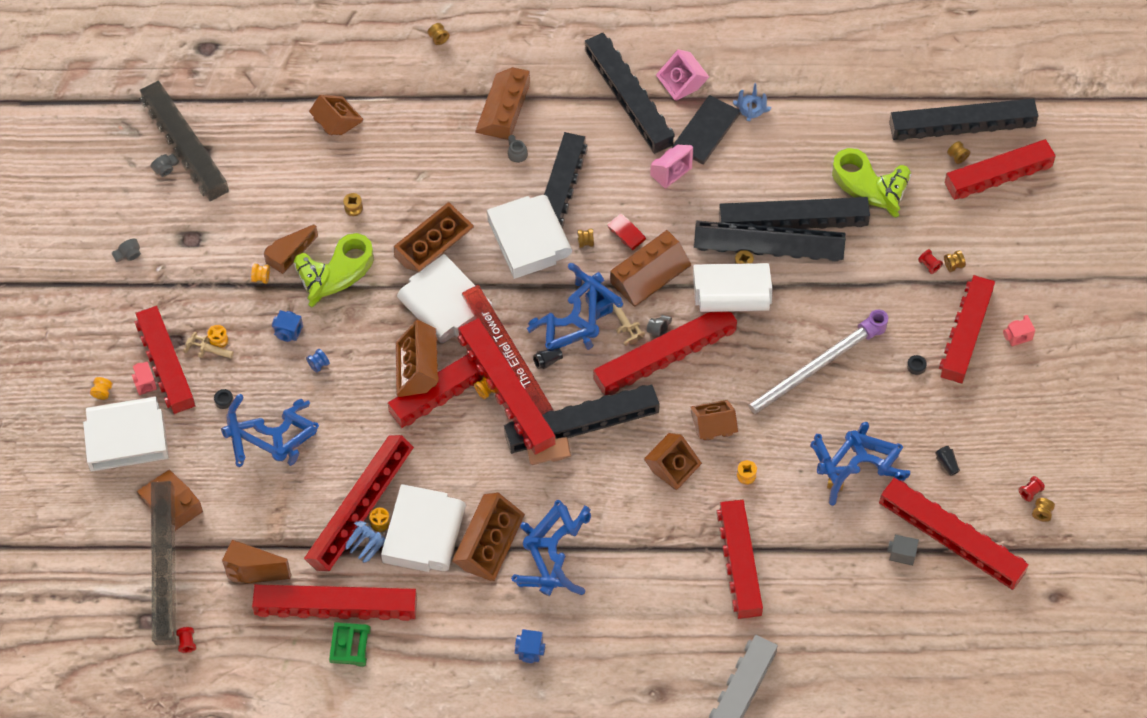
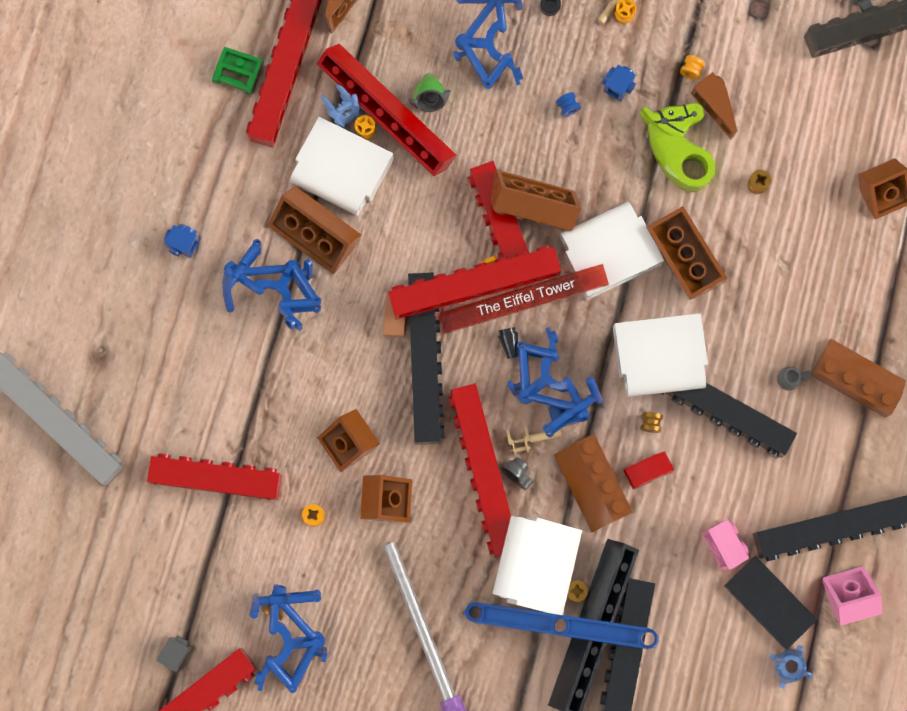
camera: 105 degrees right, 20 degrees up
none -> dark grey hat [408,73,451,112]
none -> blue beam [465,602,659,650]

